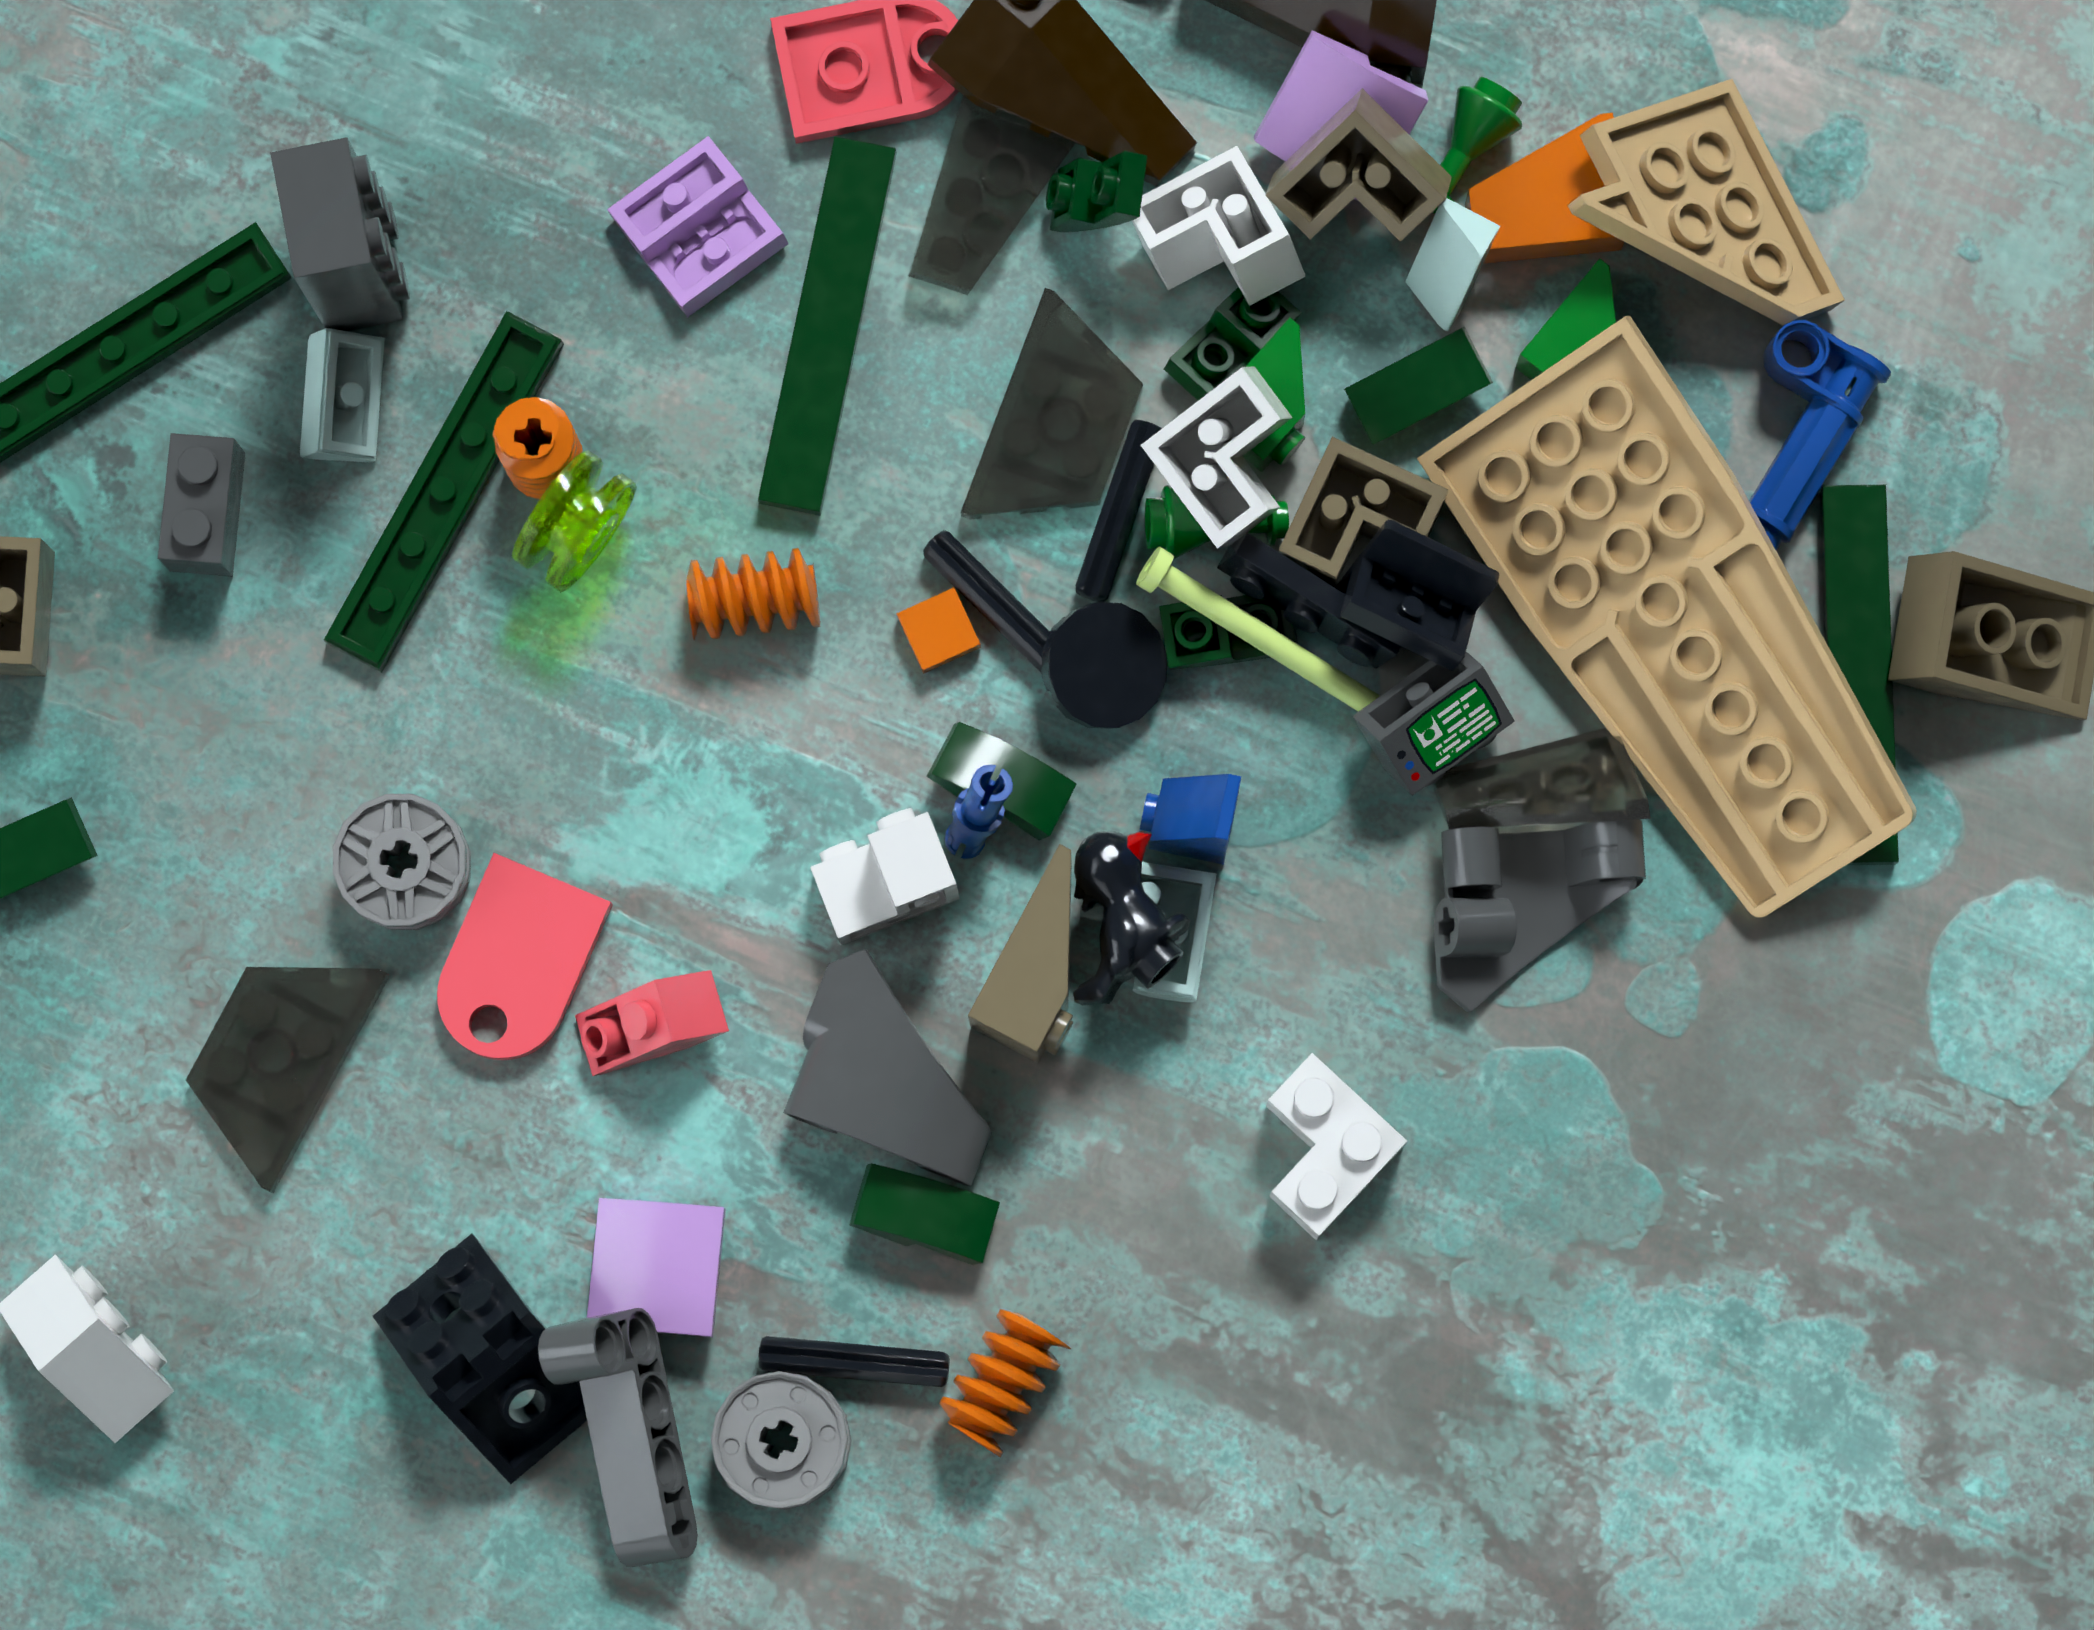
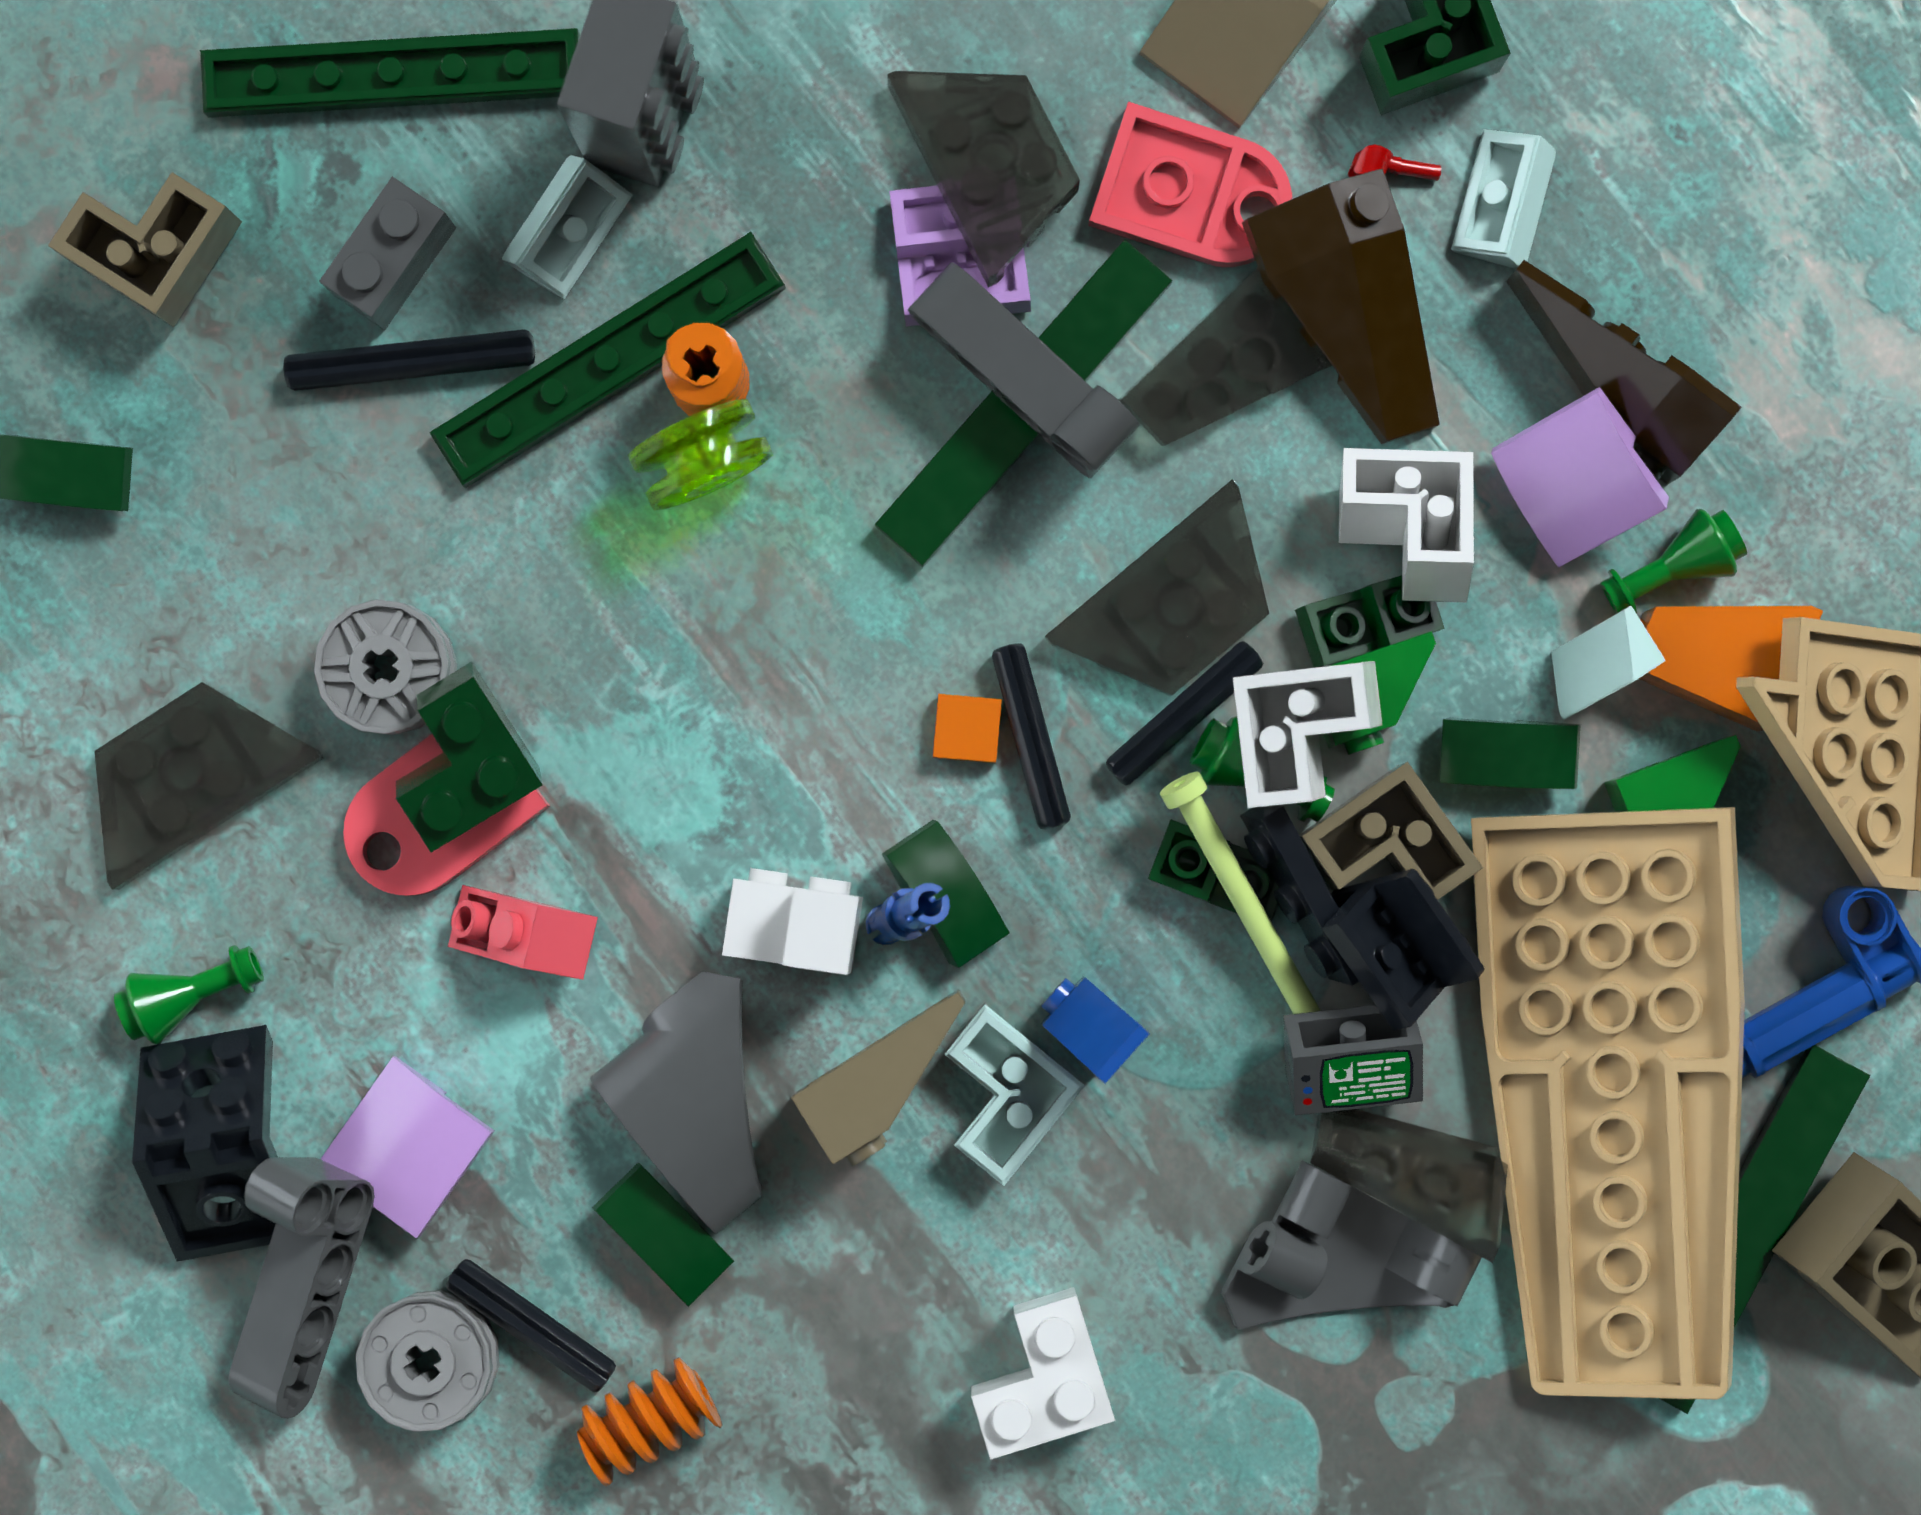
camera: 30 degrees right, 5 degrees up
orange piece [686,548,820,640] -> none
black tile [1041,602,1167,729] -> none
dark green slope [1046,150,1148,233] -> none
black animal [1073,831,1190,1006] -> none
dark tan brick [1265,88,1452,242] -> none
none -> green piece [114,945,264,1045]
none -> black axle [283,329,535,391]
none -> dark green brick [396,662,543,853]
none -> clear smoke wing [887,71,1080,288]
none -> dark grey beam [907,262,1140,479]

